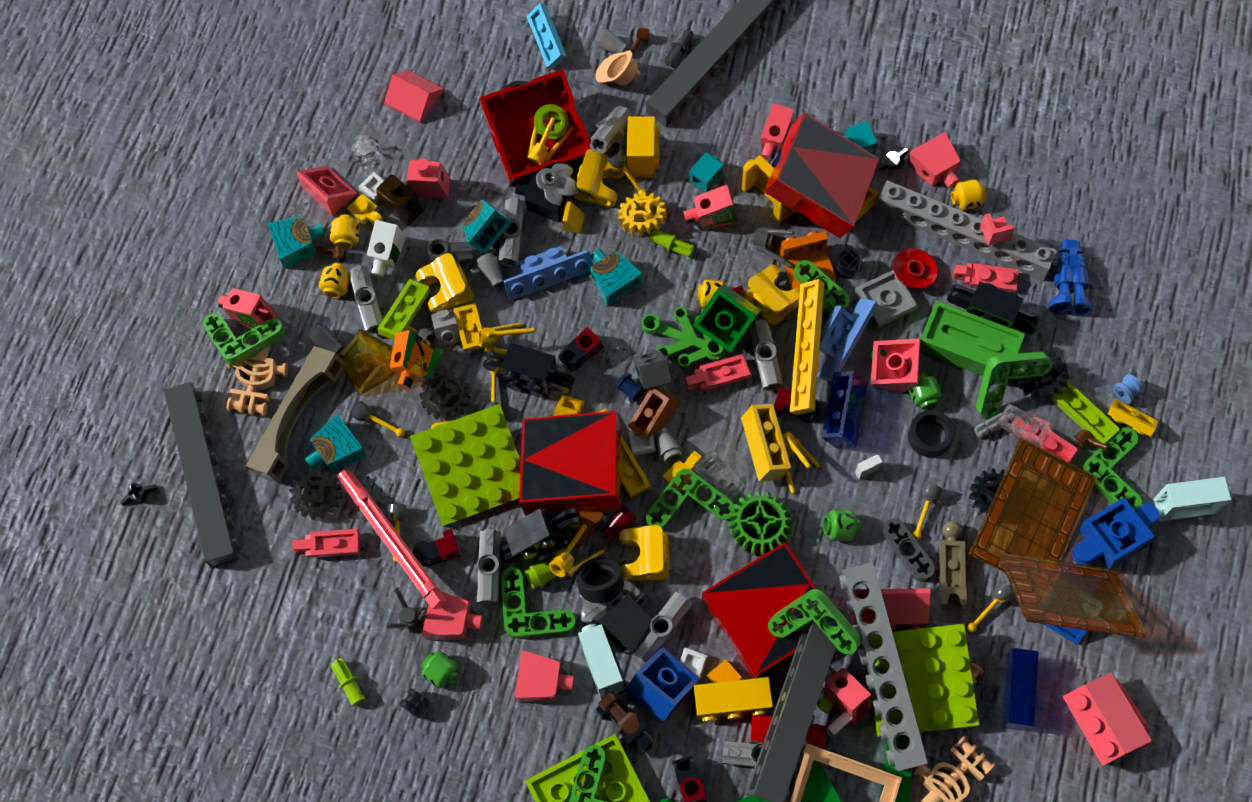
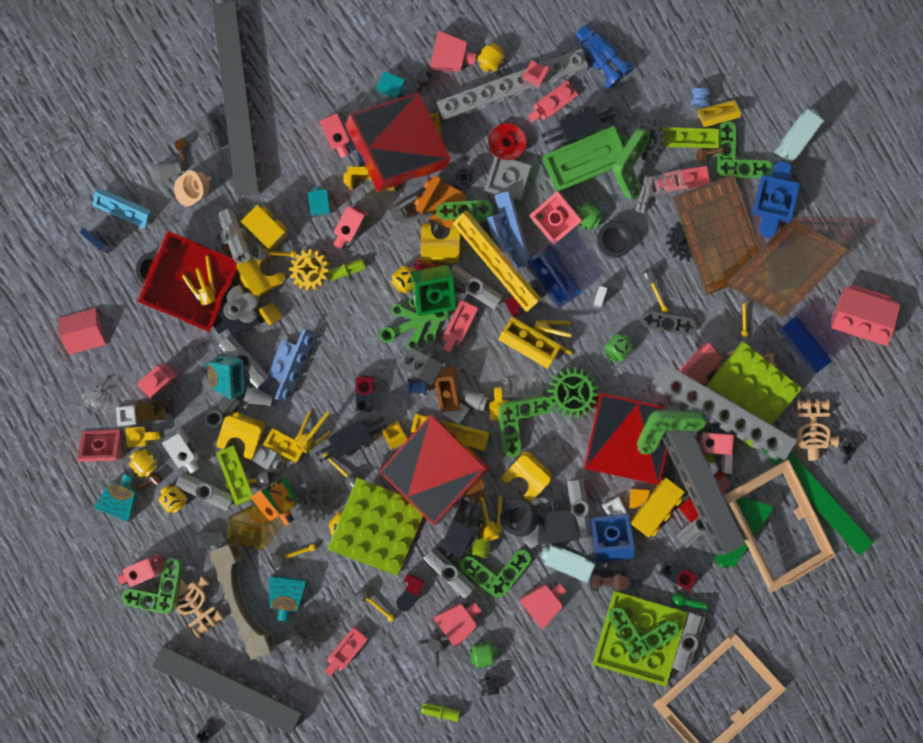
camera: 50 degrees left, 20 degrees up
coral piece [337,470,447,609] -> none
lime gear [534,104,569,140] -> none
teal torso [590,249,642,306] -> none
dark red cone [602,505,637,541] -> none
dark tan plate [939,521,967,610] -> none
none -> dark blue piece [79,228,113,254]

